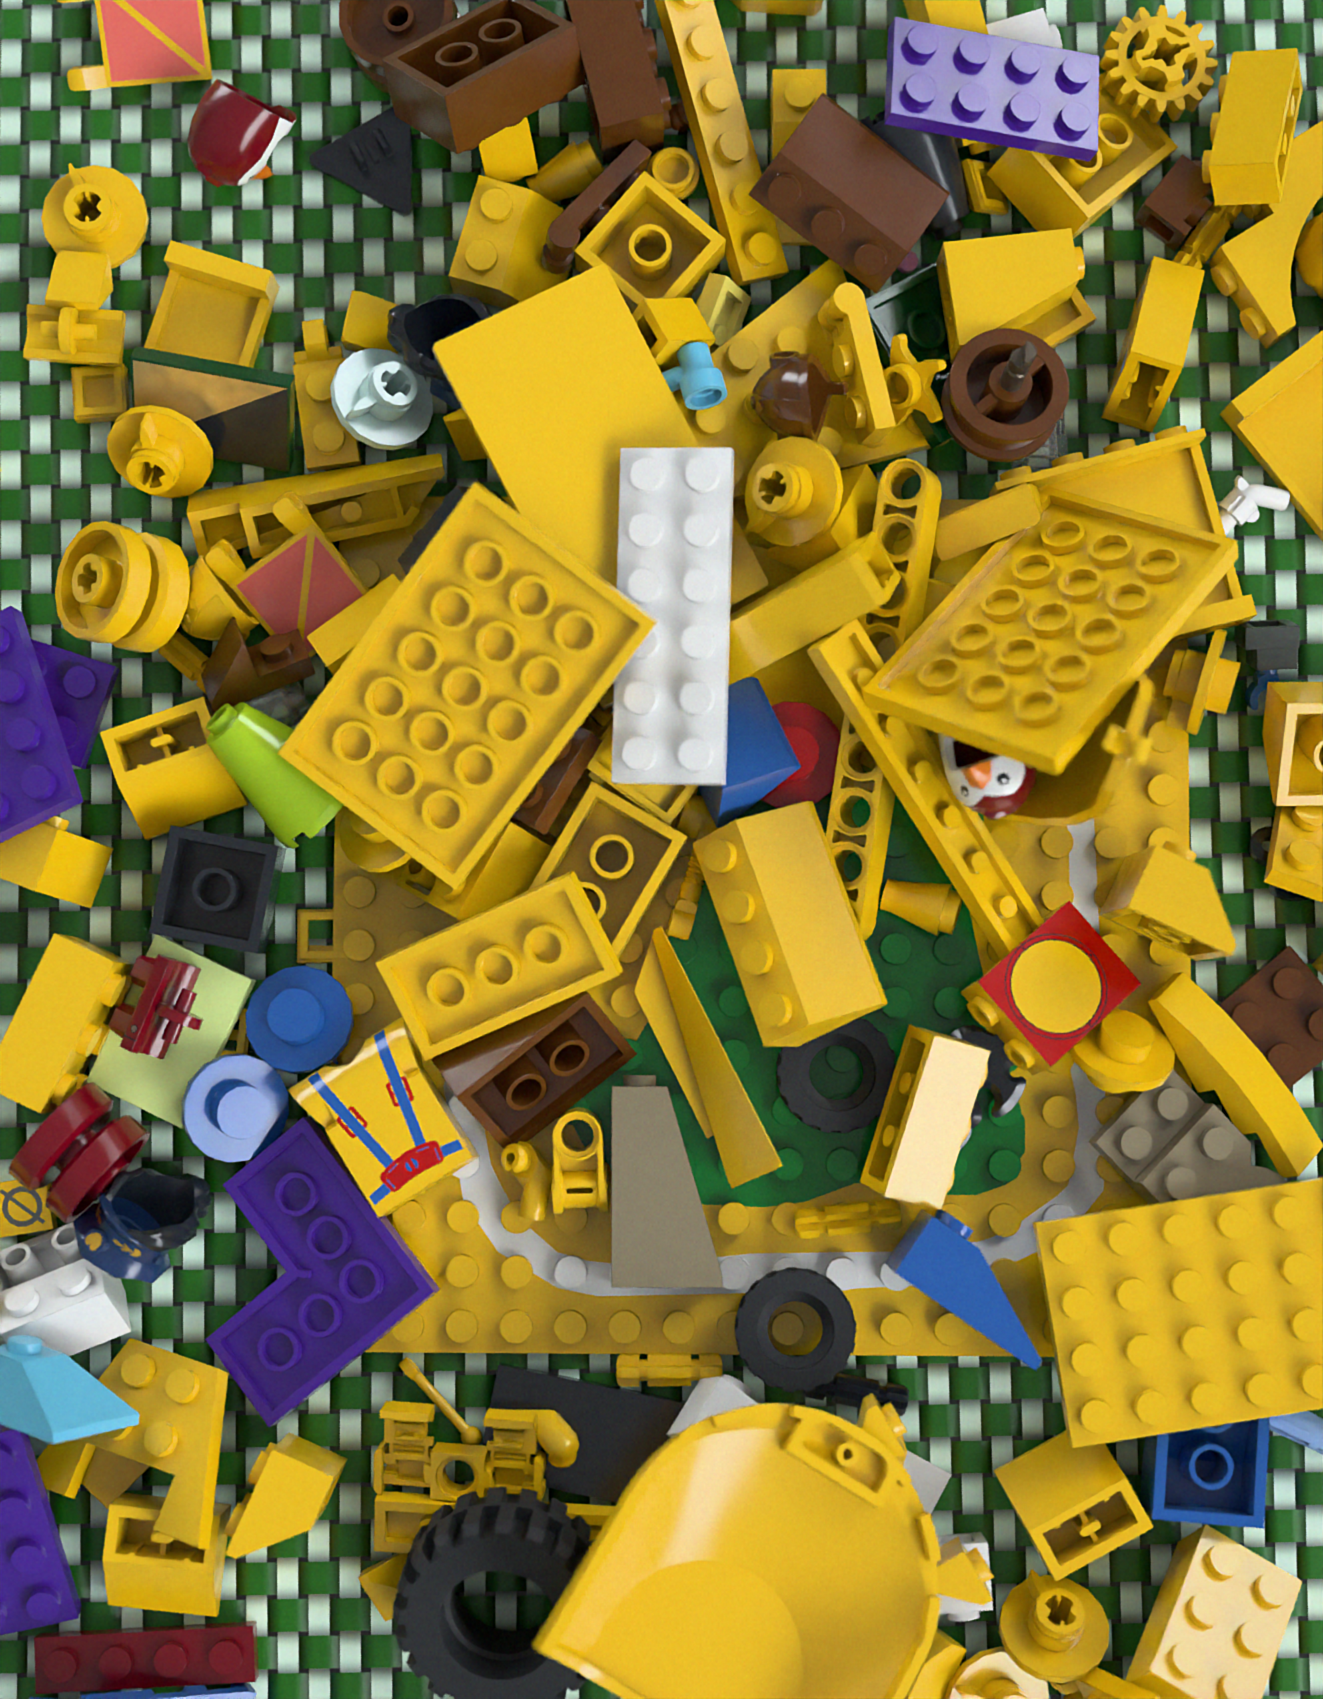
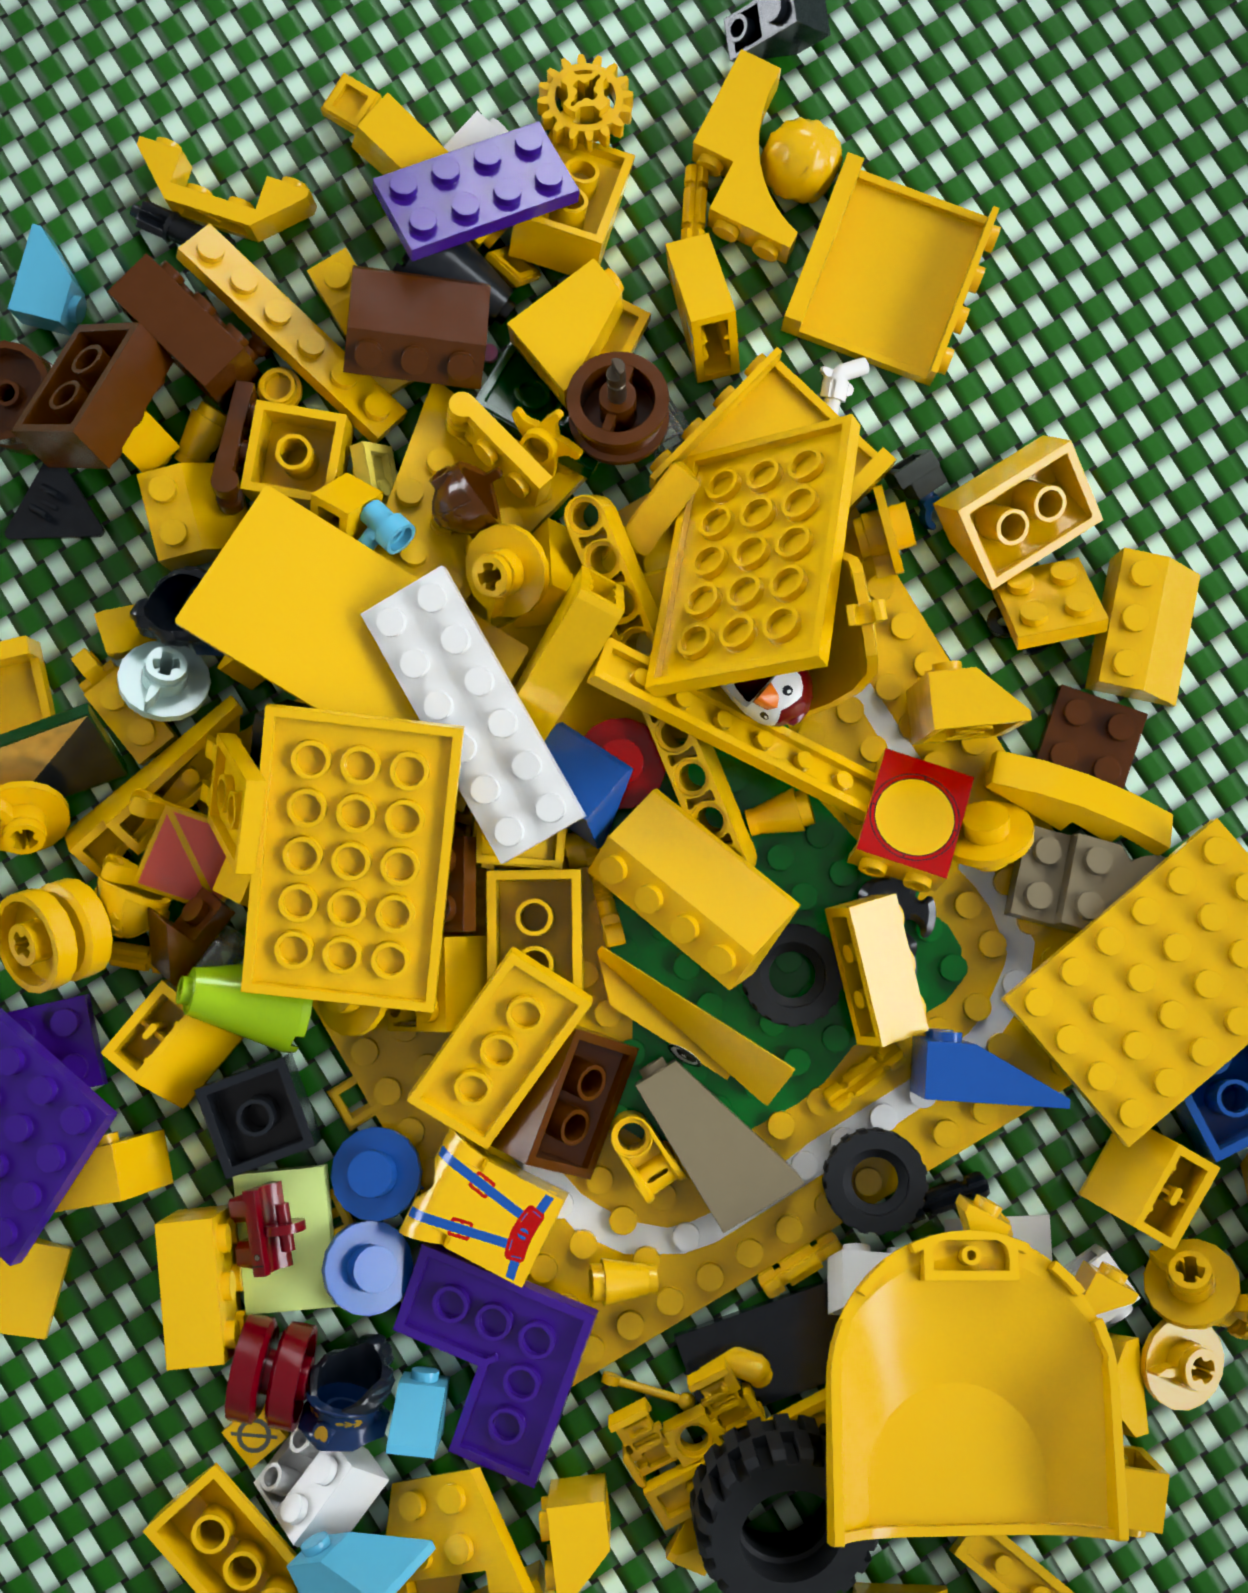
camera: 30 degrees left, 0 degrees up
yellow arm [501,1142,552,1221] -> none
reddish brown brick [1134,154,1213,252] -> none
yellow brick [1202,48,1303,206] -> none
none -> yellow tile [200,733,266,874]
none -> medium azure slope [386,1366,450,1459]
none -> yellow cone [588,1258,658,1306]
none -> black sticker [668,1044,701,1067]

